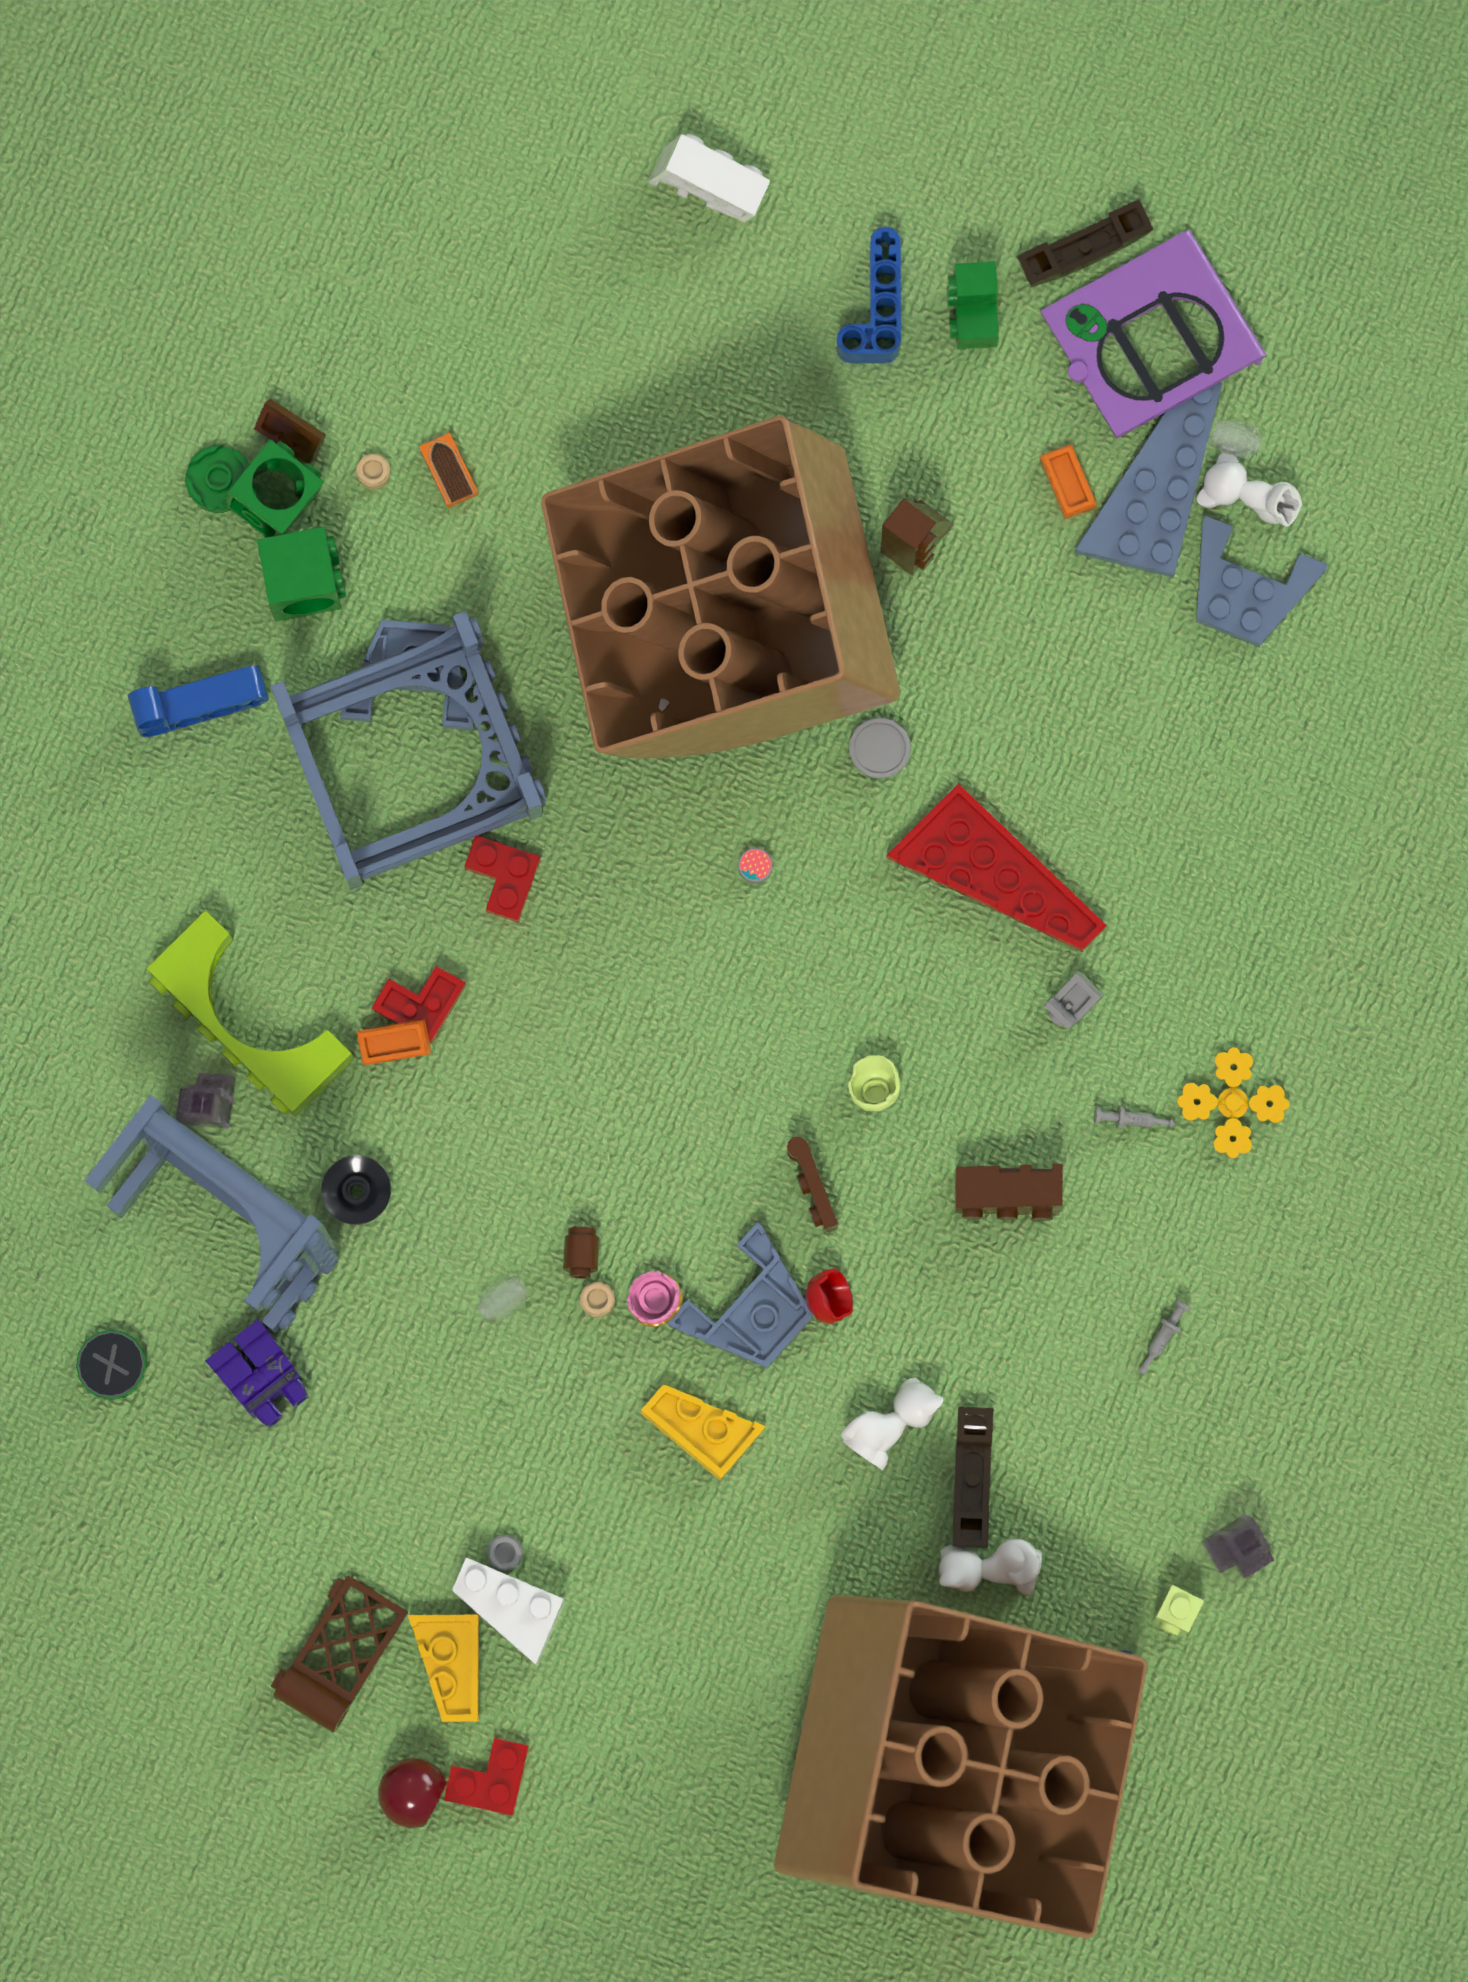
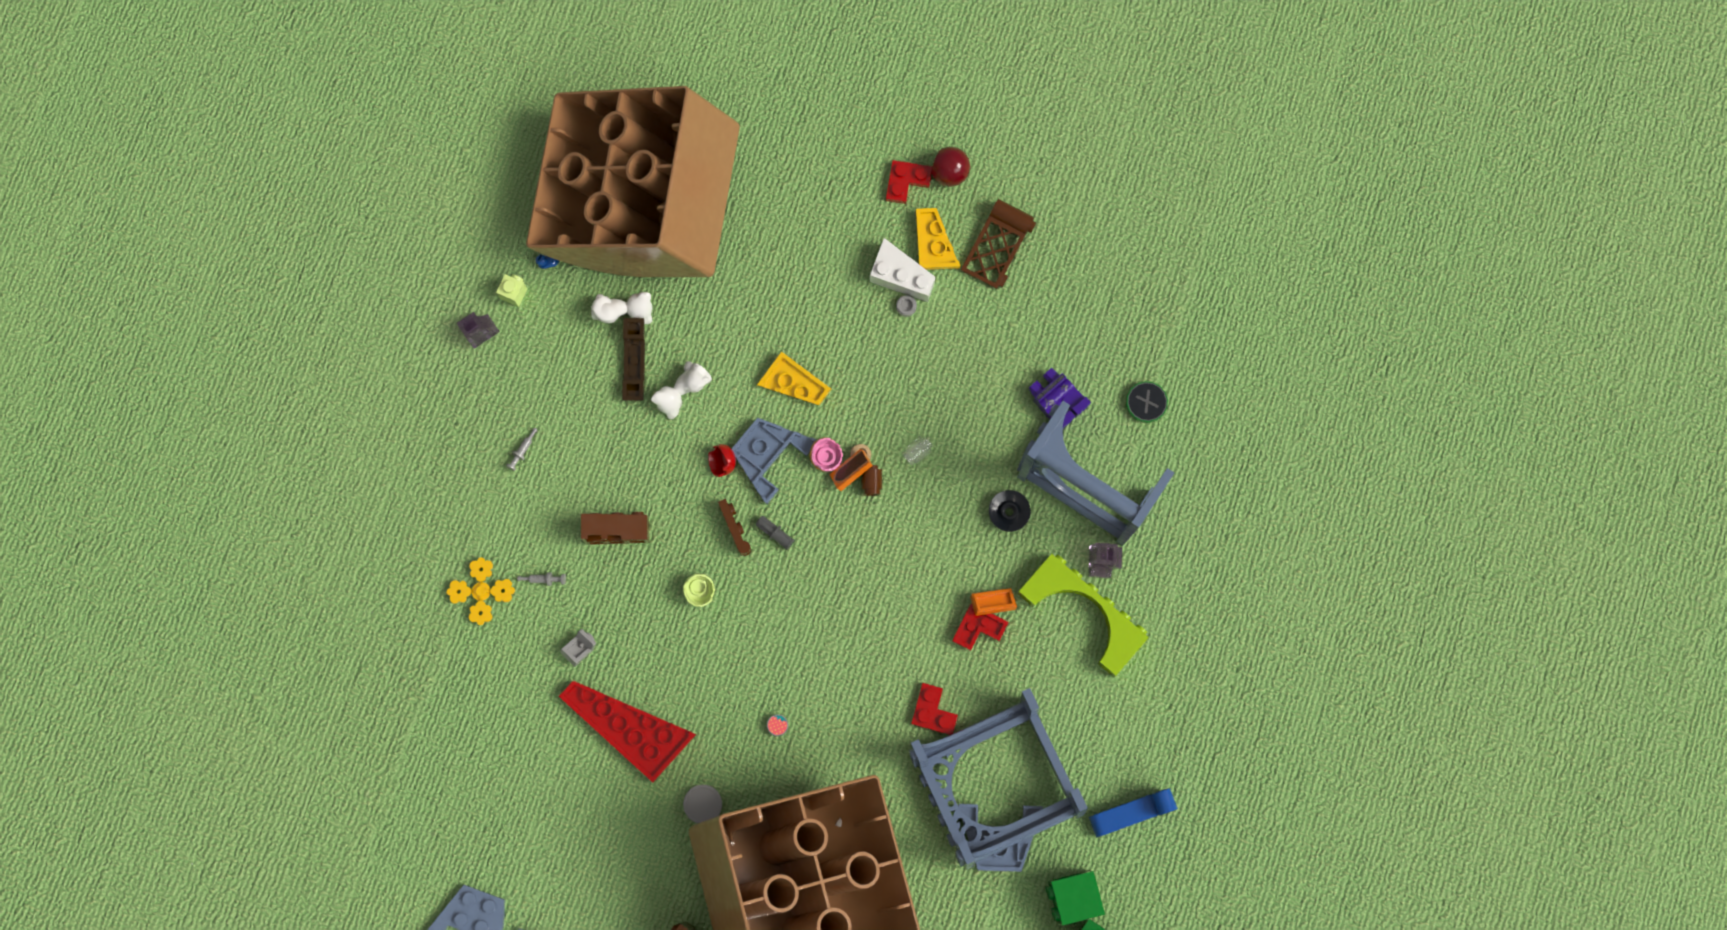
camera: 175 degrees right, 0 degrees up
none -> dark grey axle [756,516,795,550]
none -> tile [829,449,873,491]

